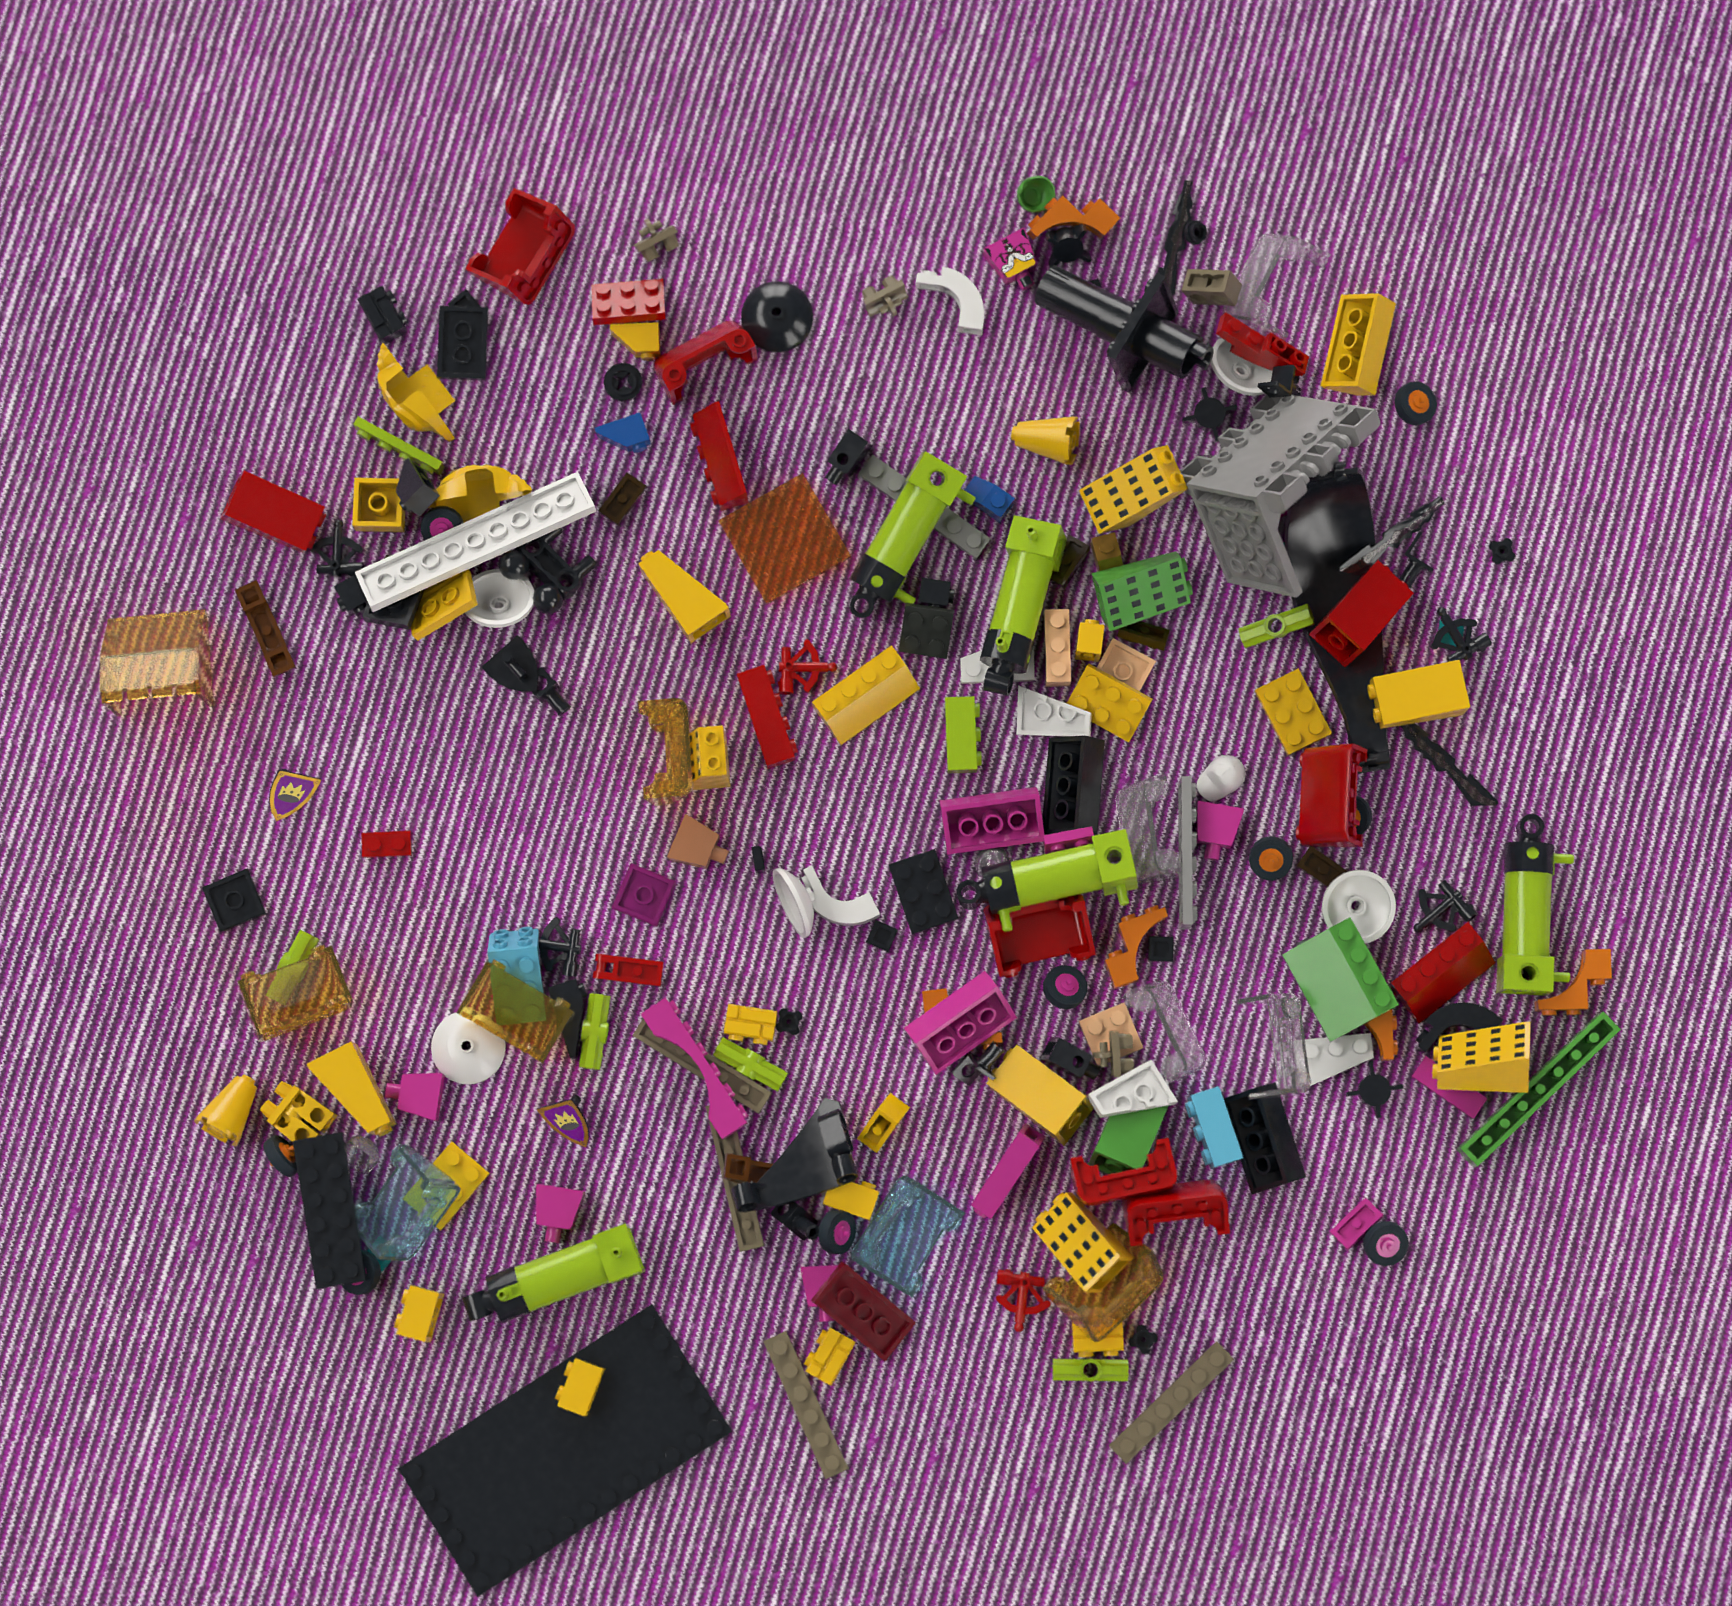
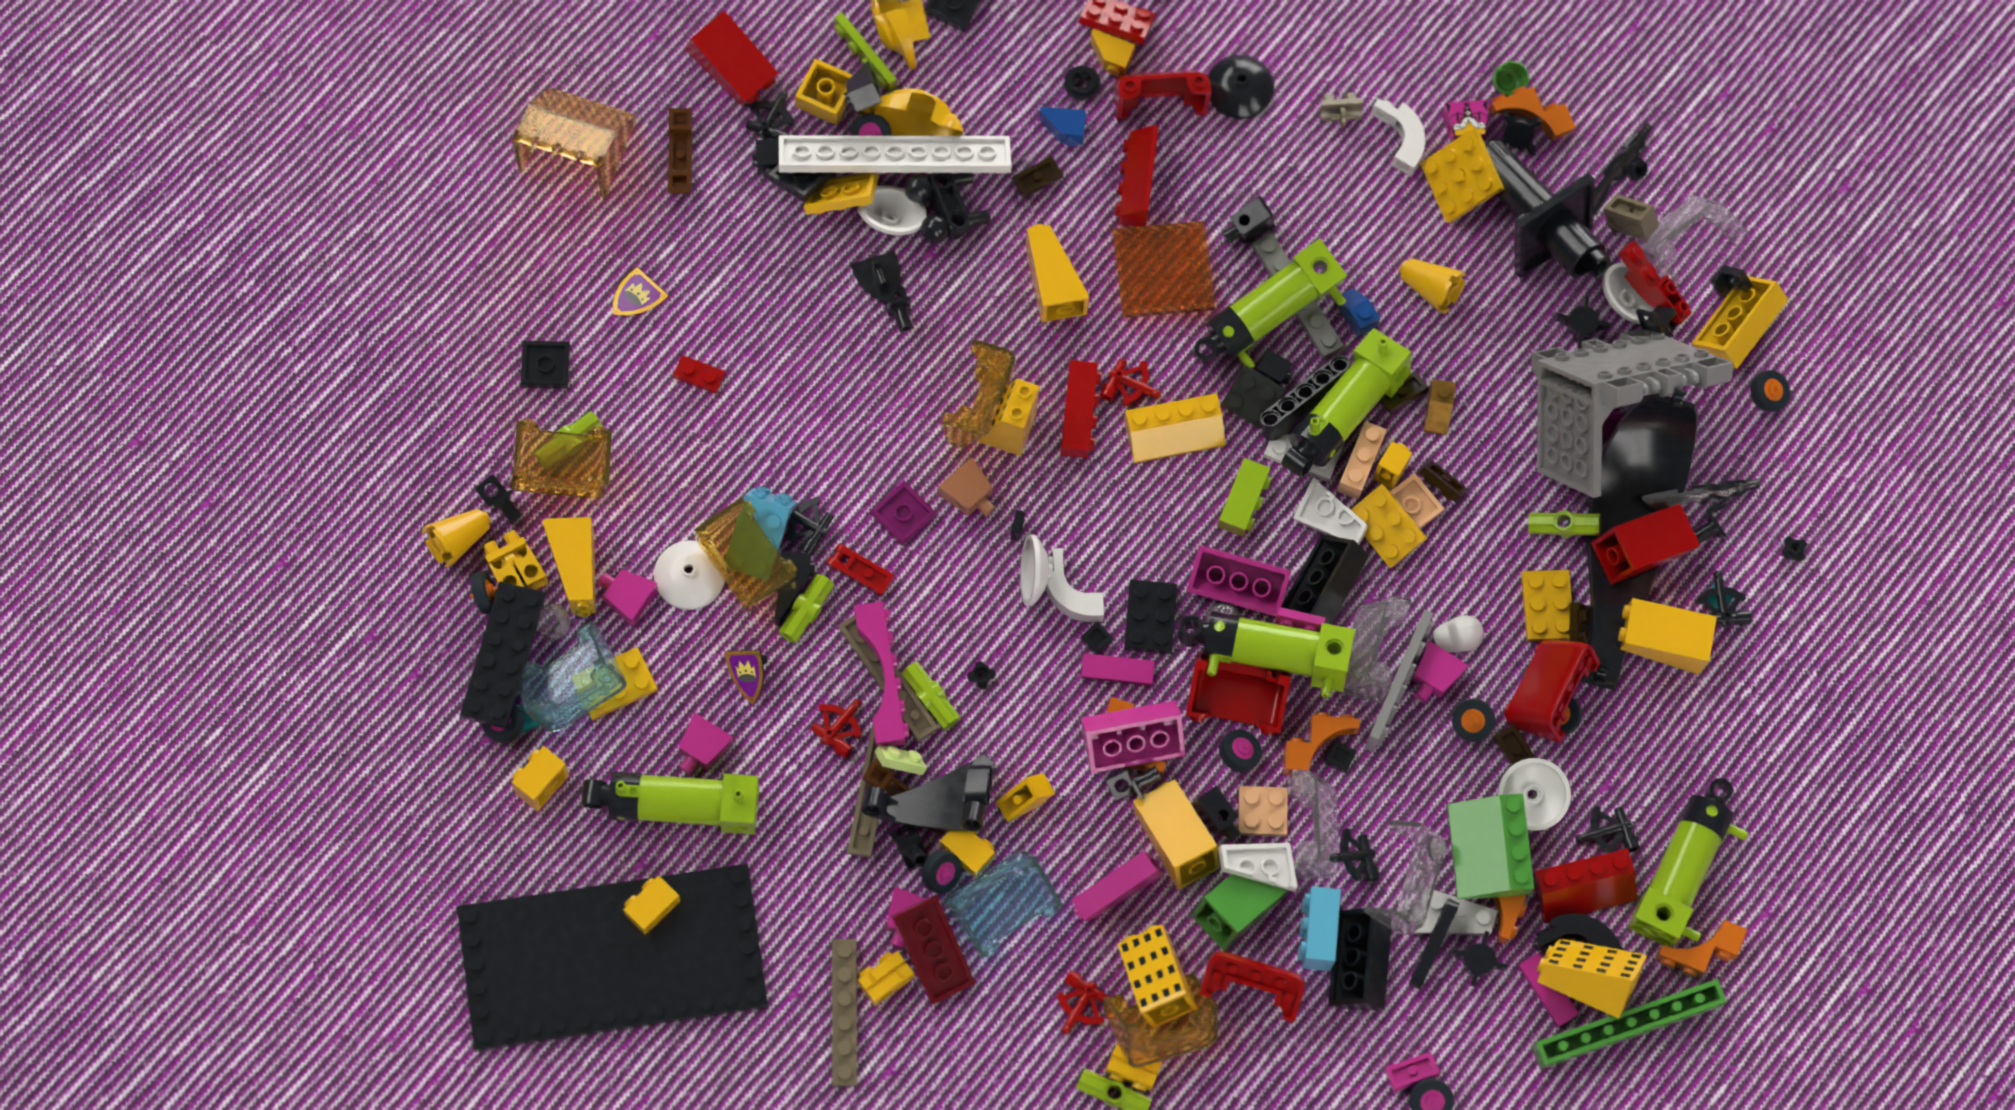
camera: 15 degrees right, 10 degrees down
yellow brick [724,1004,778,1045] -> none
red windscreen [1070,1137,1177,1206] -> none
yellow slope [1079,445,1188,534] -> none
bright green slope [1091,551,1193,631] -> none
dark tan hips [1093,1031,1134,1077] -> none
black plate [1128,1325,1158,1355] -> none
black sword [1401,723,1498,806] -> none
none -> black bracket [475,474,523,524]
none -> red piece [810,699,862,759]
none -> yellowish green plate [875,745,927,775]
none -> dark pink tile [1081,653,1155,686]
none -> black beam [1260,355,1351,441]
none -> black piece [1329,828,1380,882]
none -> black beam [1408,898,1460,990]
none -> yellow plate [1420,128,1505,223]
none -> dark brown plate [1569,602,1591,644]
none -> black bracket [1711,265,1753,297]

